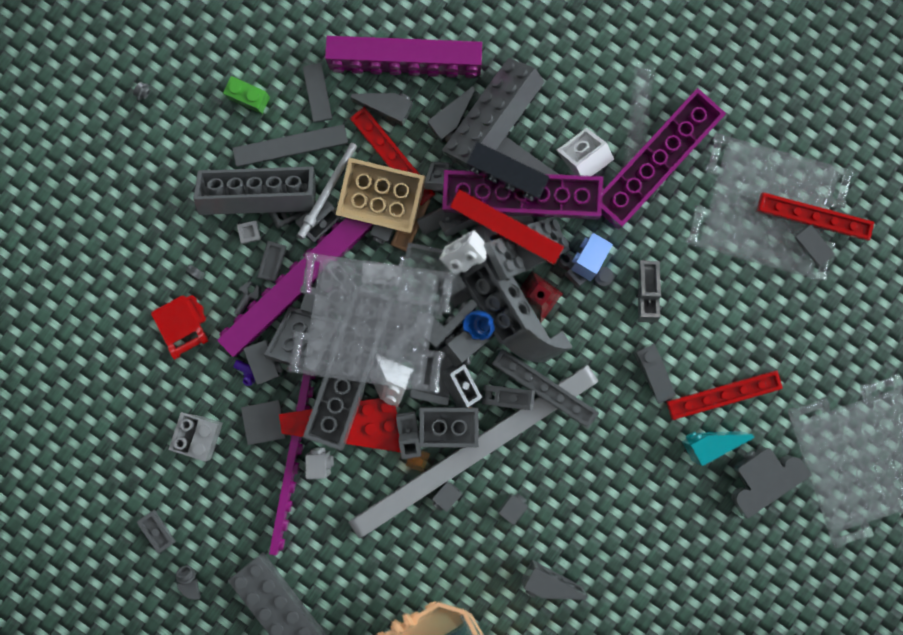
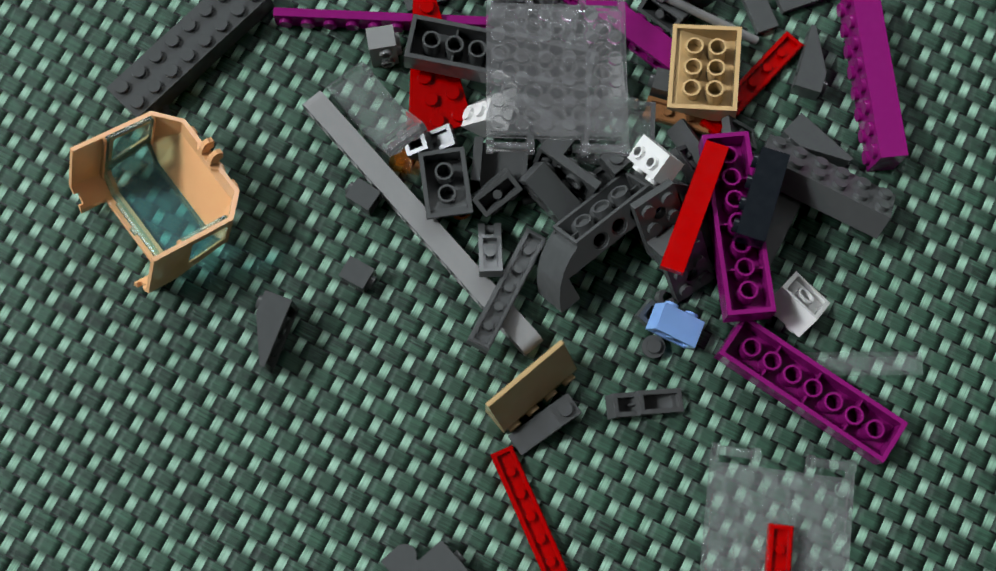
camera: 80 degrees right, 10 degrees down
blue hair [463,310,495,340] -> none
dark red slope [520,271,563,323] -> none
teal slope [682,431,754,466] -> none
none -> clear windscreen [326,61,428,157]
none -> tan slope [485,340,577,433]

